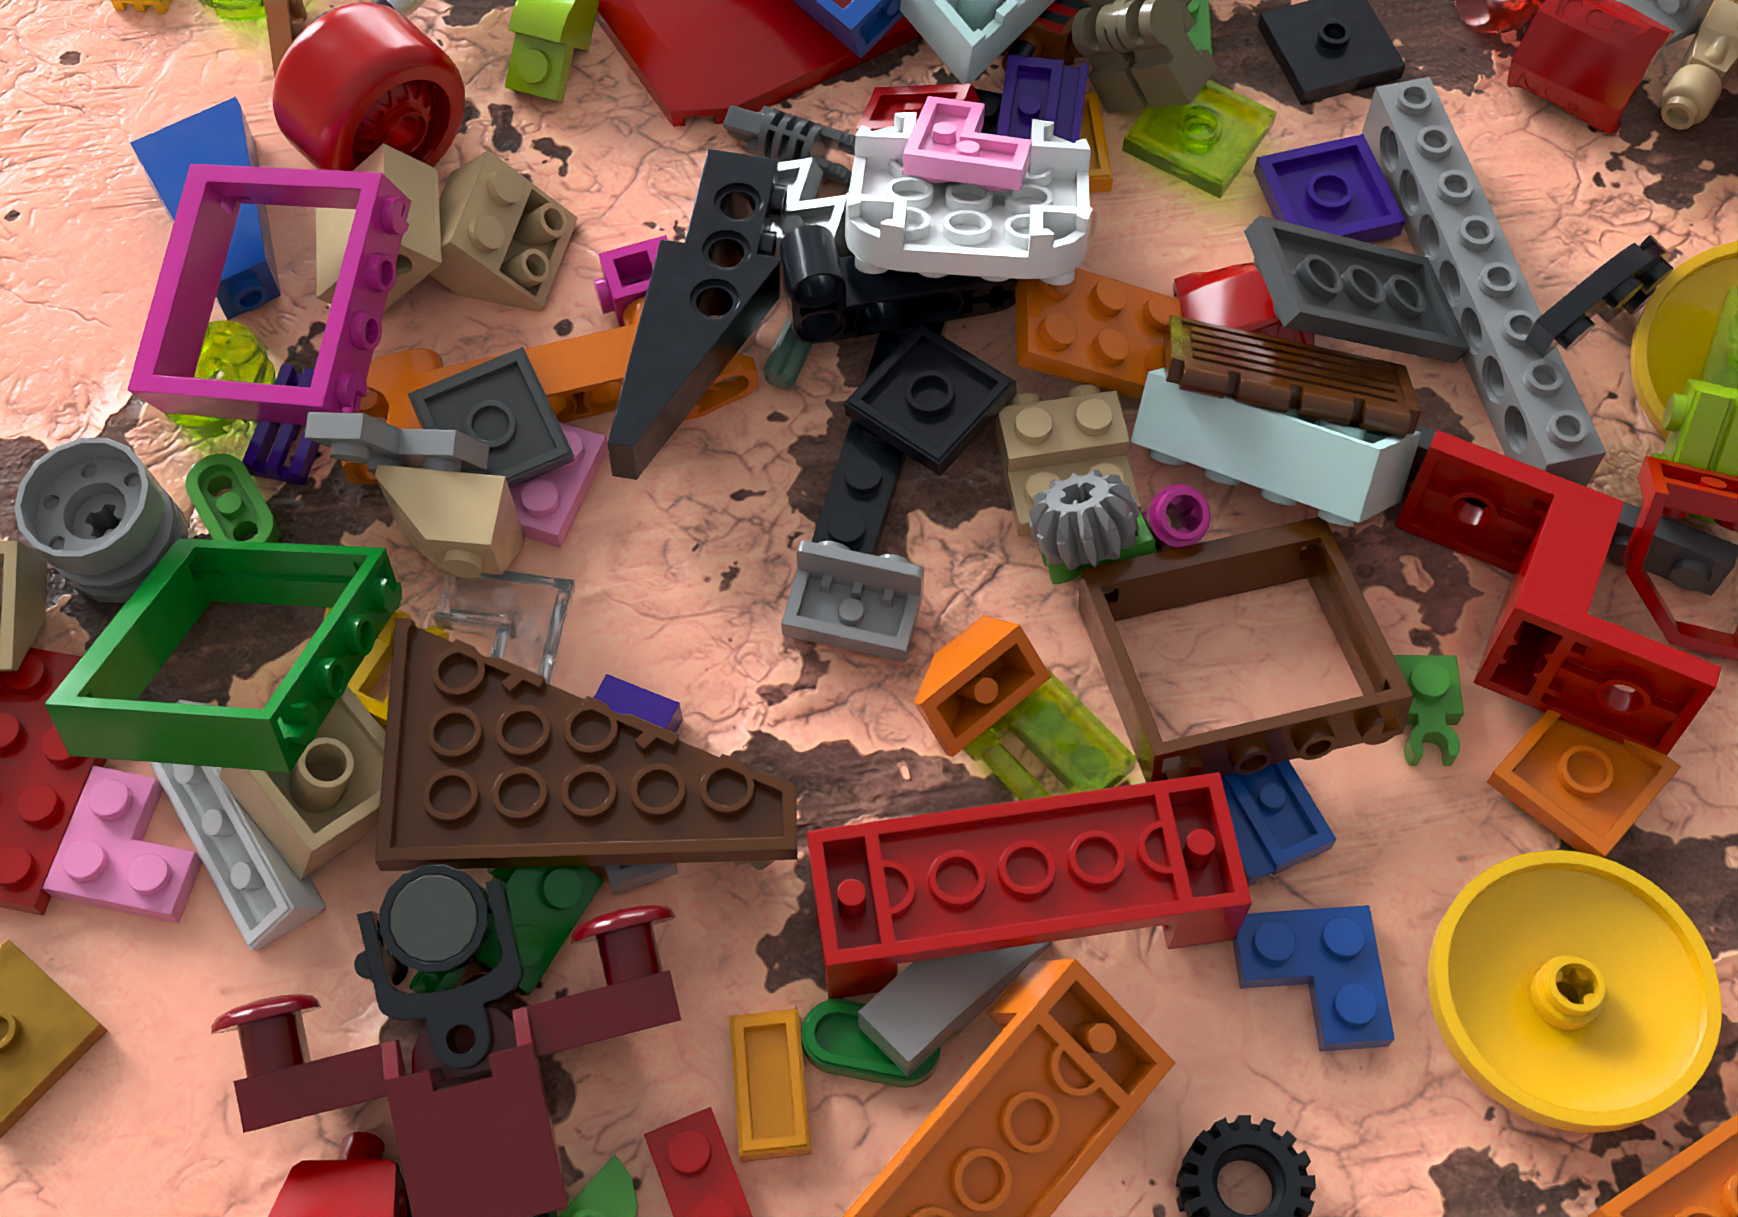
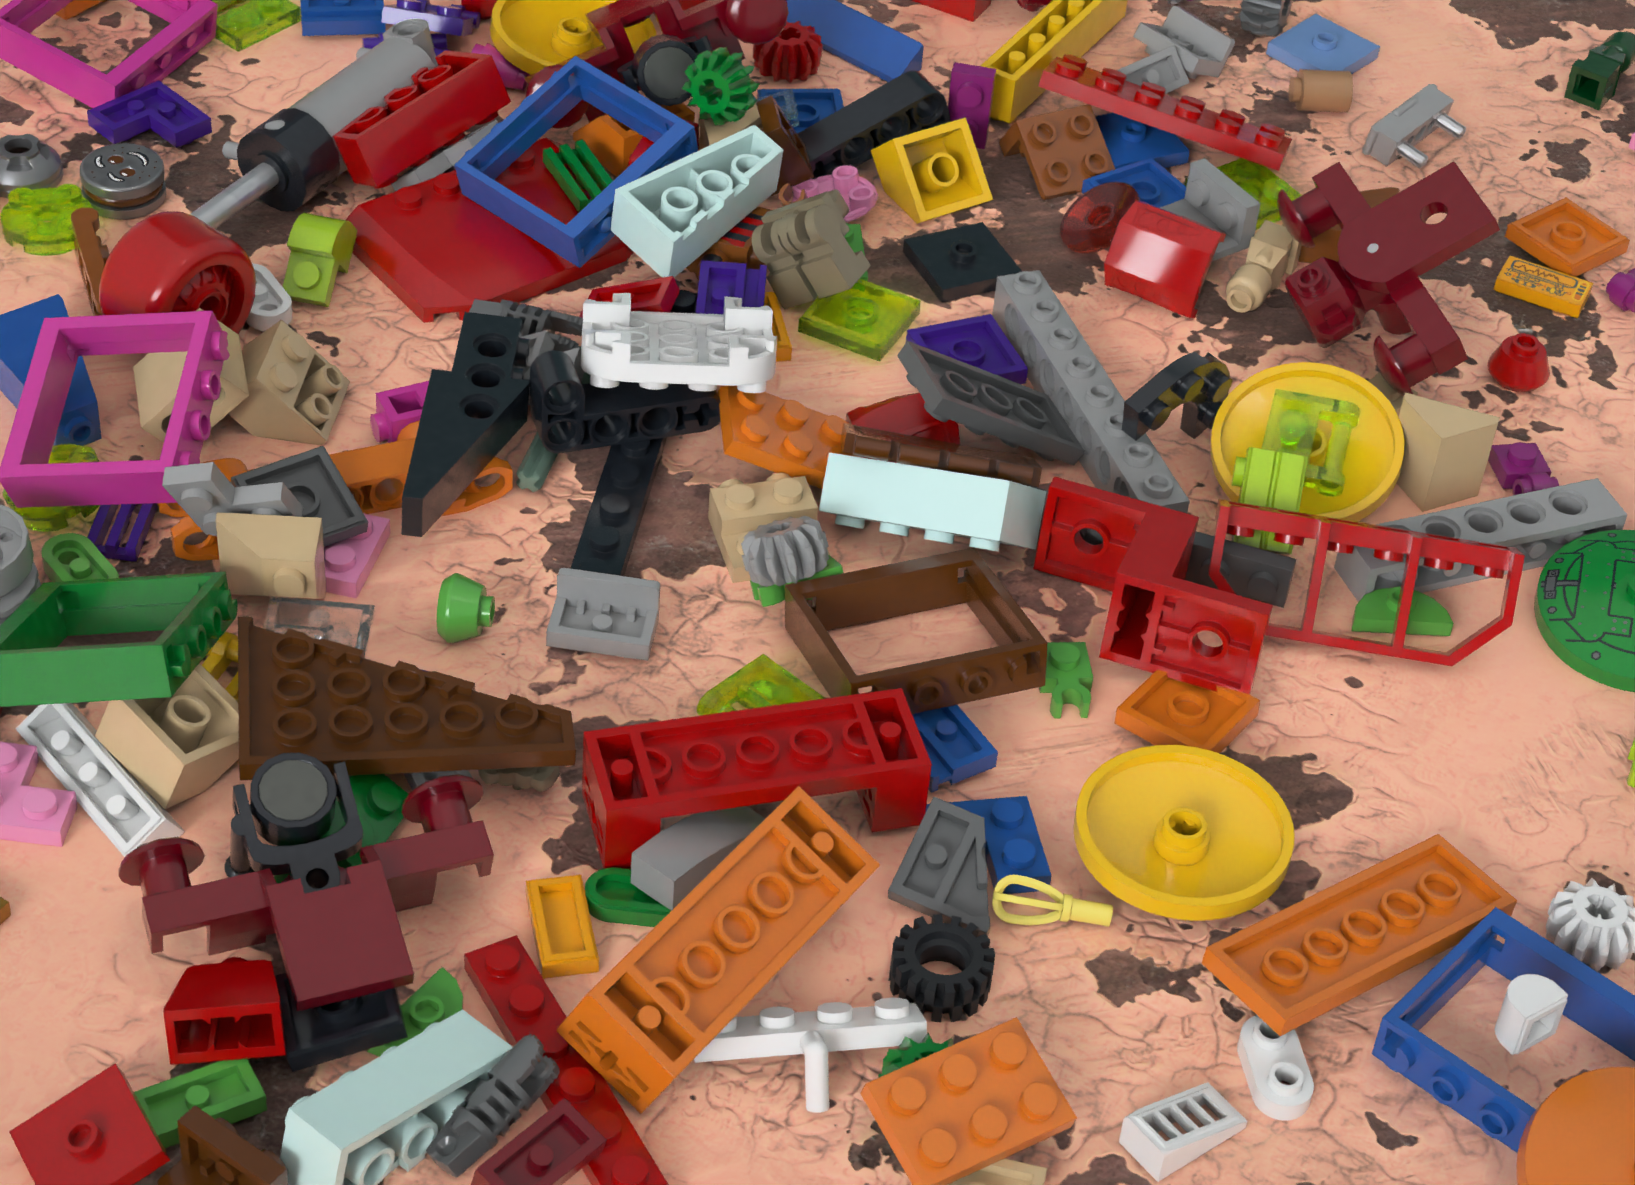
camera: 10 degrees left, 20 degrees down
black plate [844,323,1017,476] -> none
bright pink plate [902,96,1032,192] -> none
orange slope [914,615,1051,757] -> none
dark pink cone [1142,484,1211,547] -> none
none -> white plate [246,263,292,332]
none -> bright green cone [437,573,495,643]
none -> dark grey wing [888,797,990,937]
none -> light yellow piece [992,874,1113,927]

